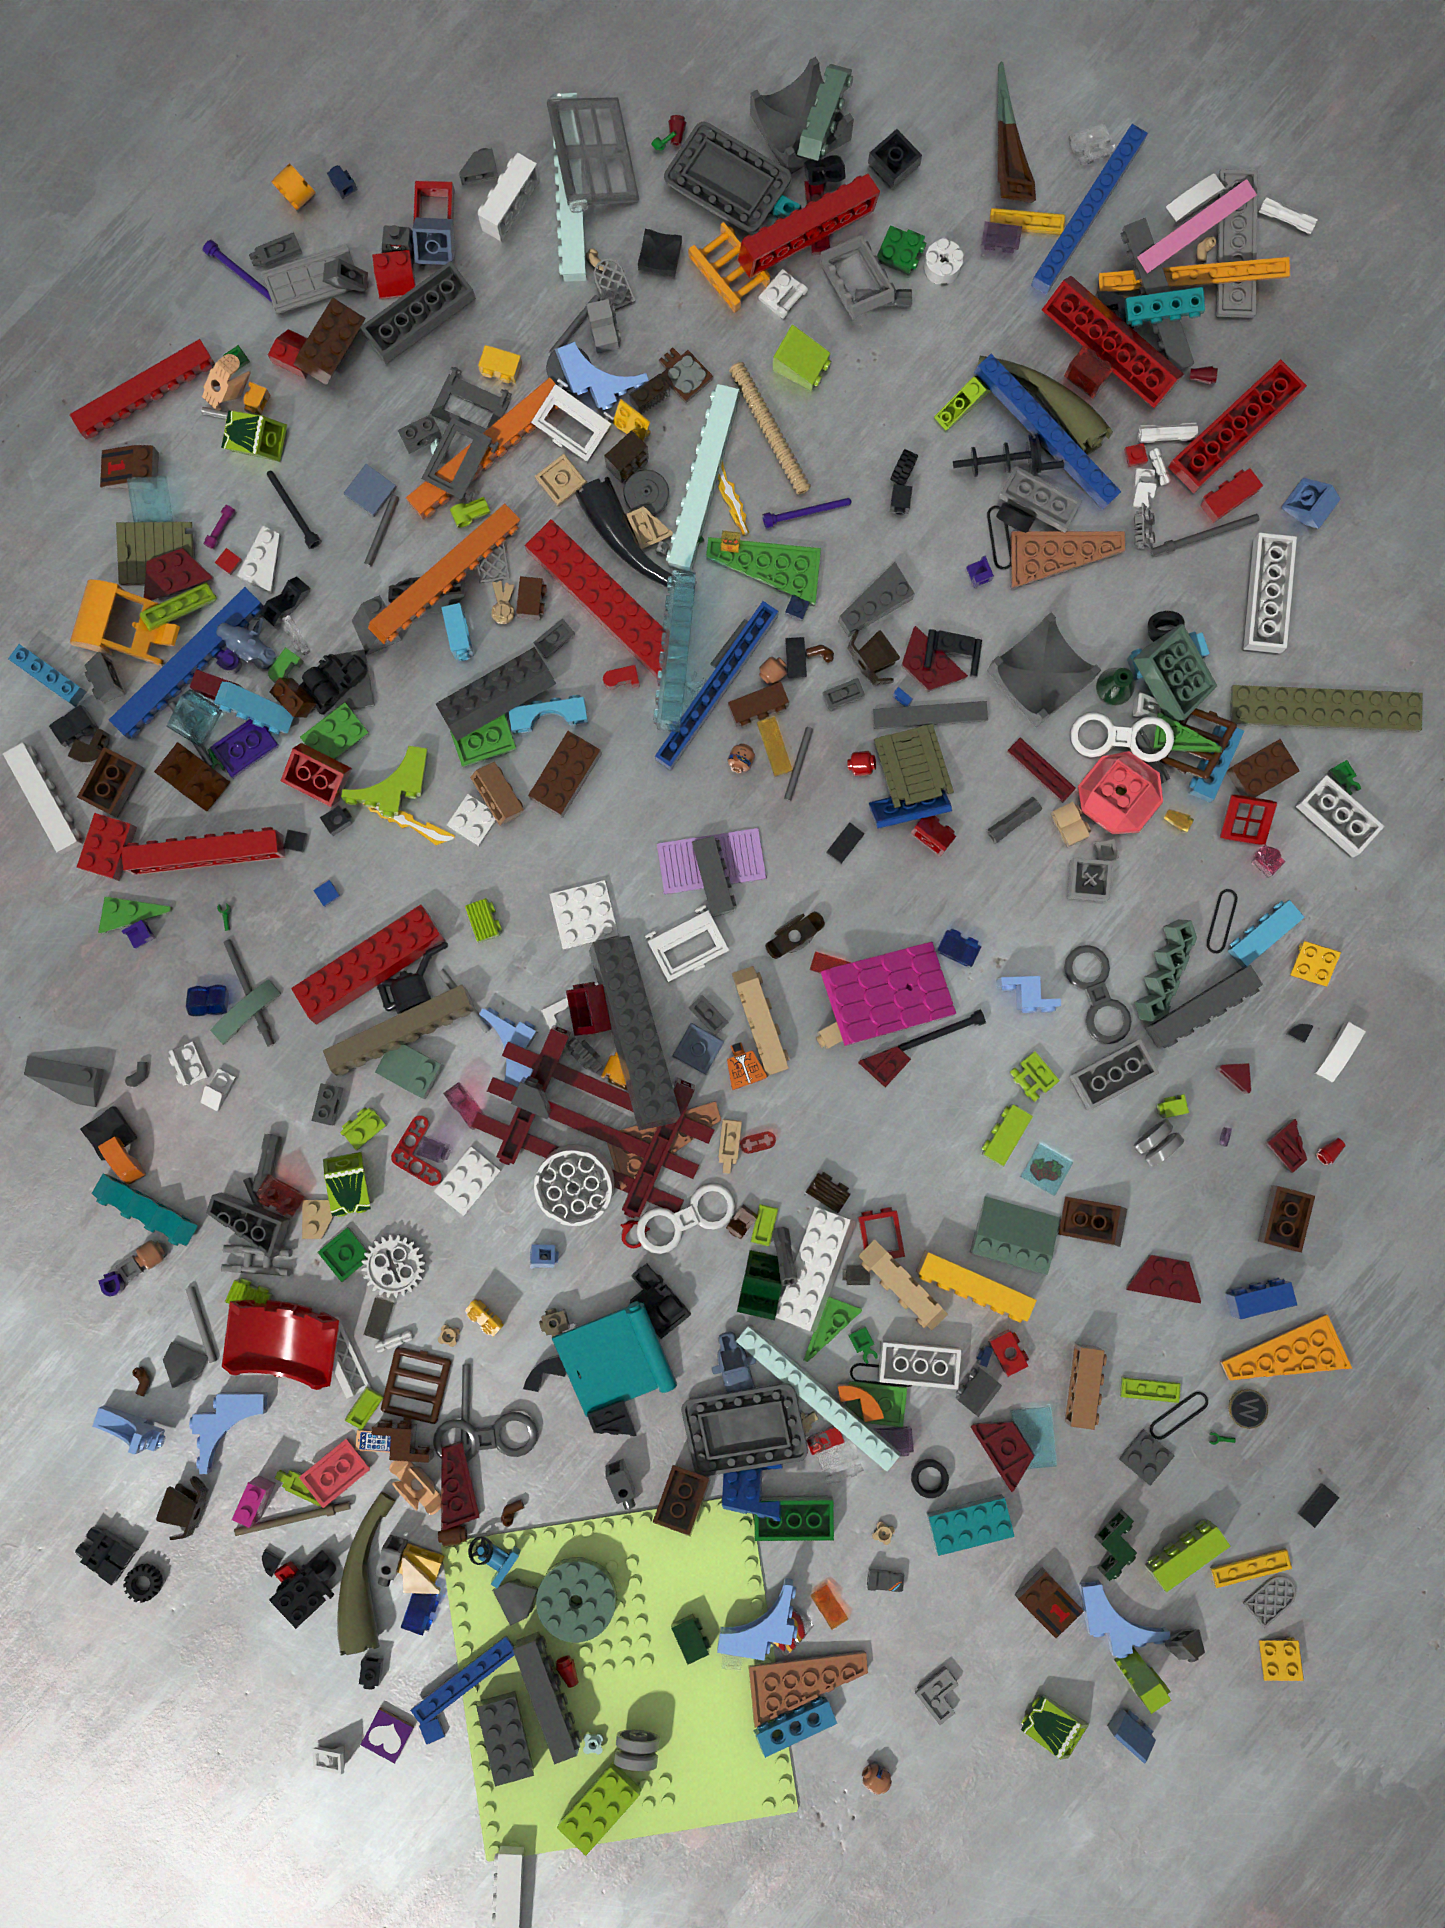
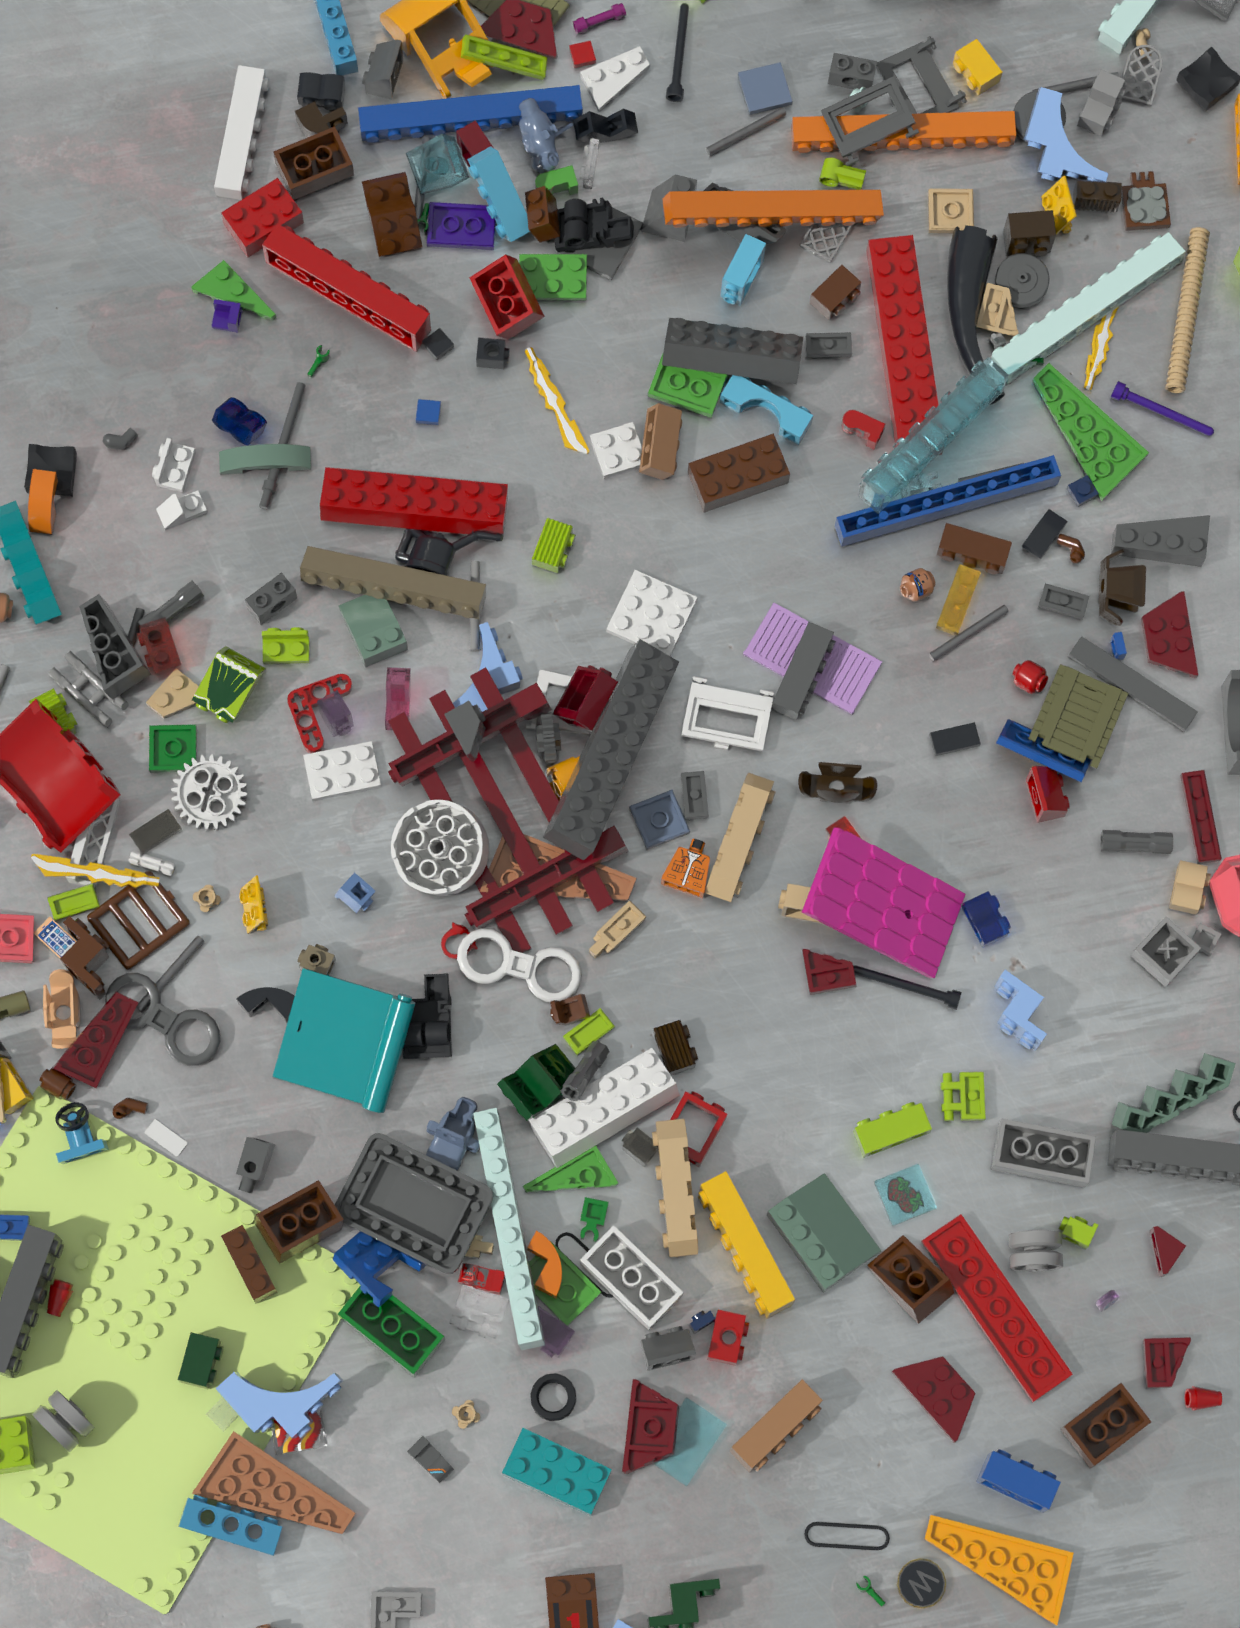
camera: 35 degrees right, 10 degrees down
dark grey wedge [24,1056,104,1107] -> none
dark purple plate [216,648,242,674] -> none
lime arch [341,746,428,818] -> none
tan piece [492,581,515,624] -> none
dark grey slope [492,1579,539,1626] -> none
white piece [531,379,614,462] -> none
sand green brick [536,1557,617,1643] -> none
light aqua plate [583,1734,603,1755] -> none
black wing [587,1399,637,1437] -> none
clear yellow tile [720,530,741,553] -> none
clear red beam [740,1131,776,1154] -> none
nougat head [759,657,787,685] -> none
clear orange slope [810,1585,849,1630] -> none
black plate [924,629,982,678] -> none
dark grey bar [1064,945,1132,1044] -> none
dark grey plate [1119,1429,1175,1486] -> none
lime tile [1120,1377,1181,1403] -> none
none -> yellow sword [31,854,160,888]
none -> white sticker [144,1119,188,1157]
none -> reddish brown brick [221,1225,277,1303]
none -> red plate [921,1214,1073,1403]

